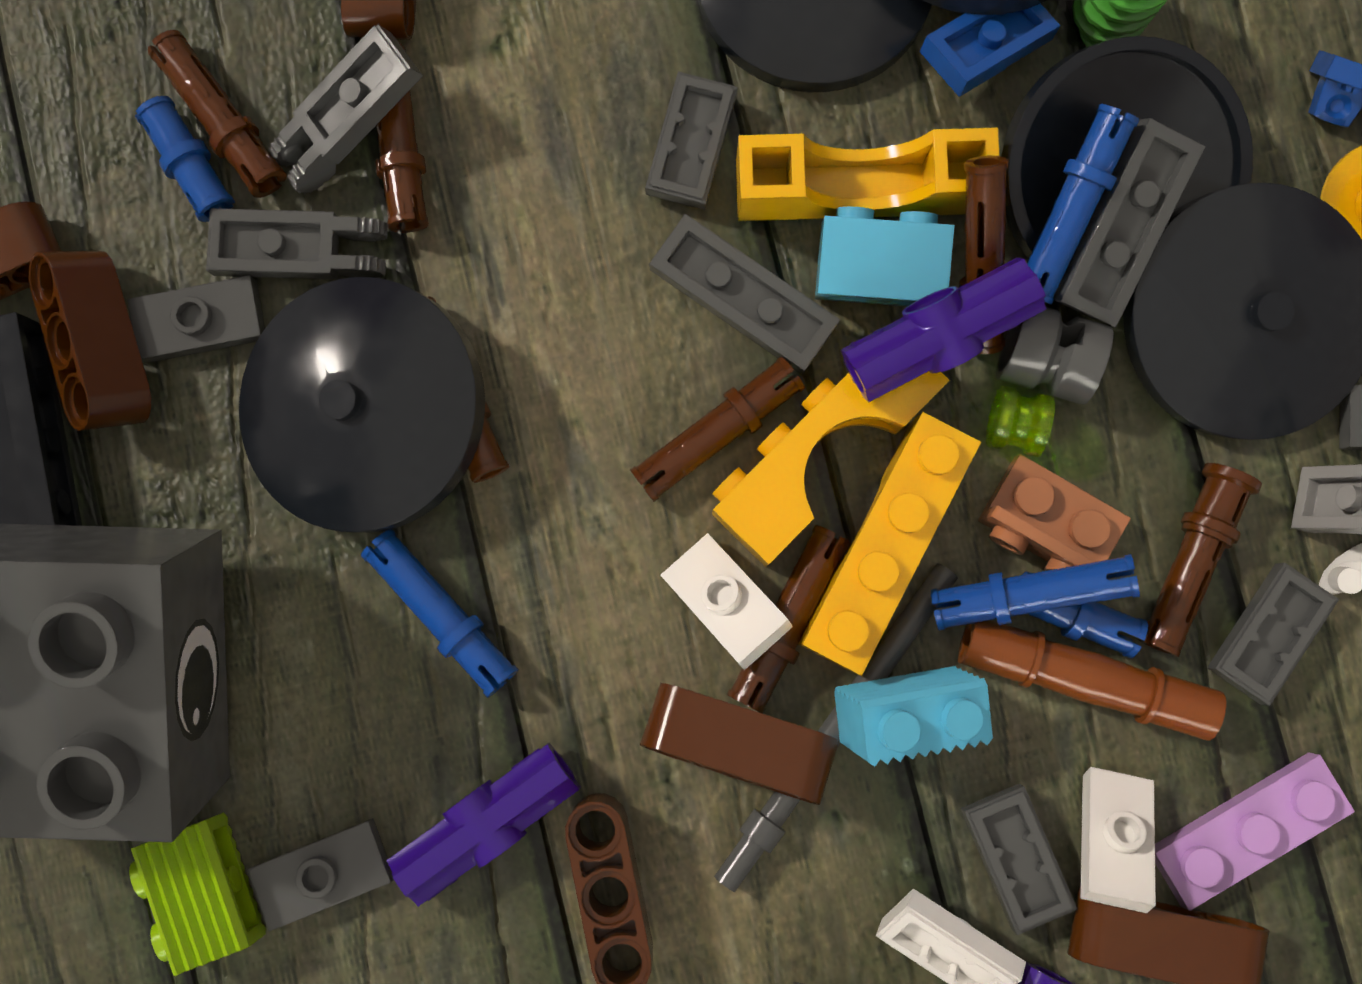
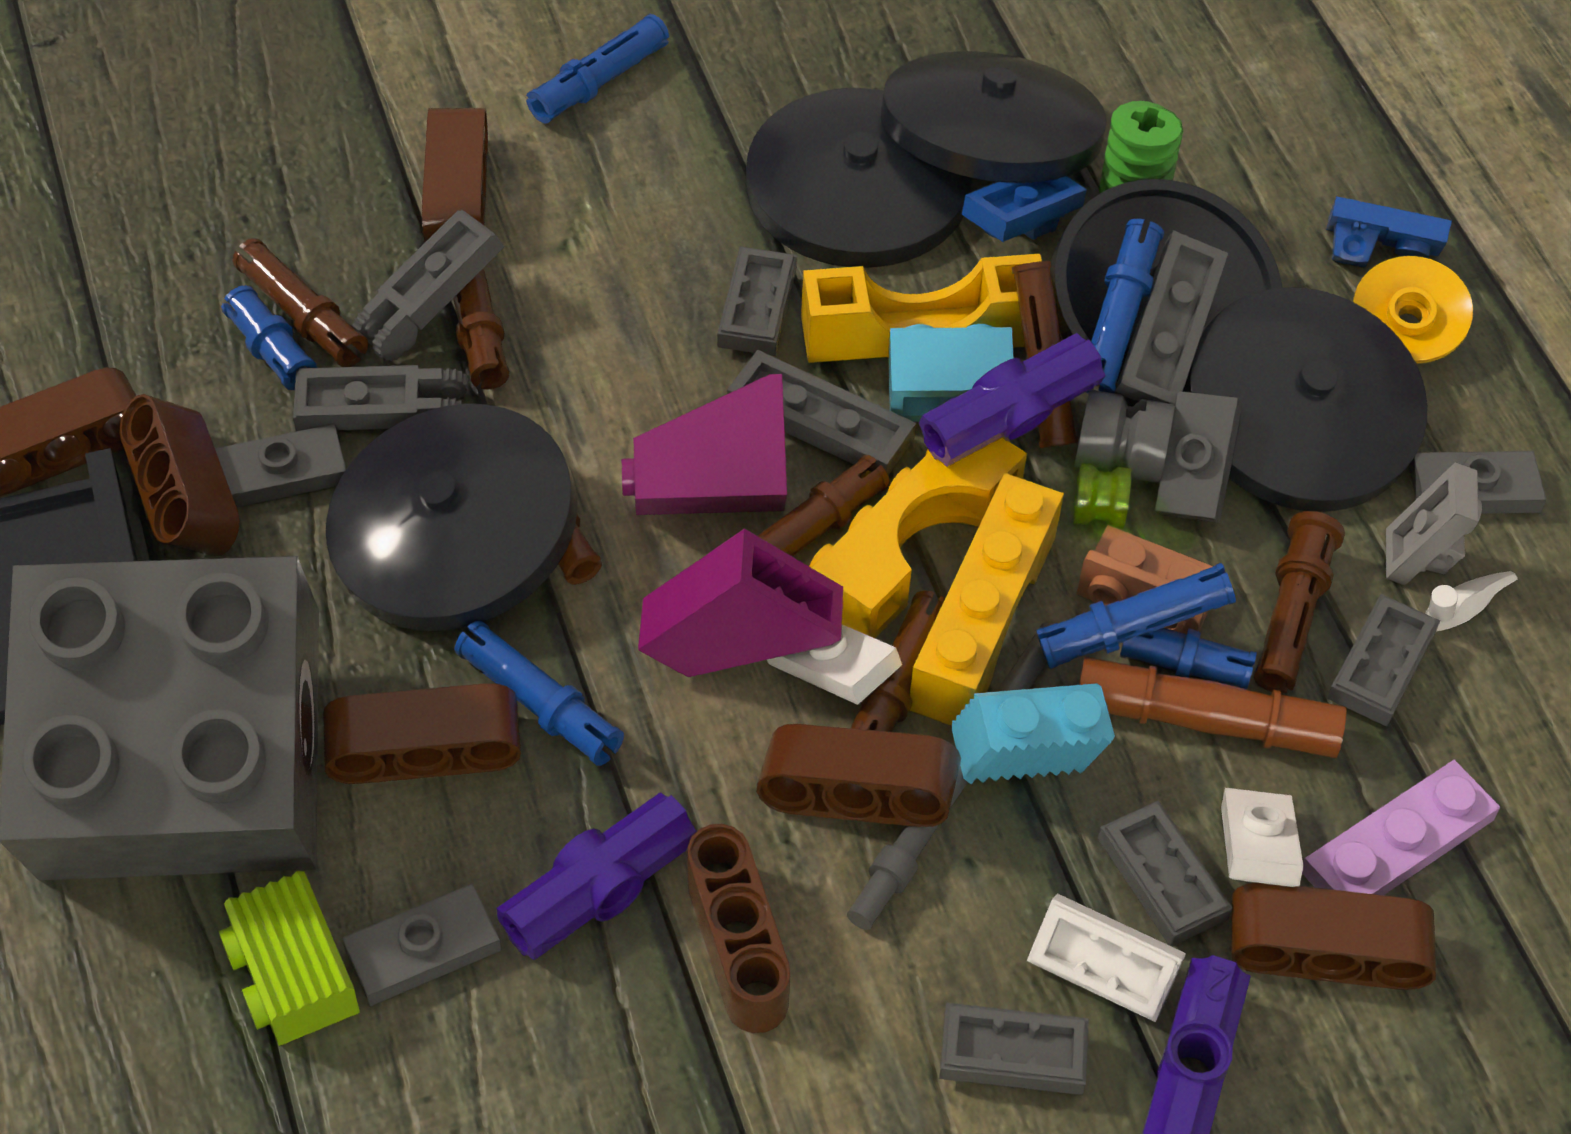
camera: 10 degrees left, 30 degrees down
none -> reddish brown beam [323,683,521,784]
none -> magenta slope [621,374,787,515]
none -> magenta slope [638,528,843,677]
none -> dark grey plate [1155,391,1243,523]

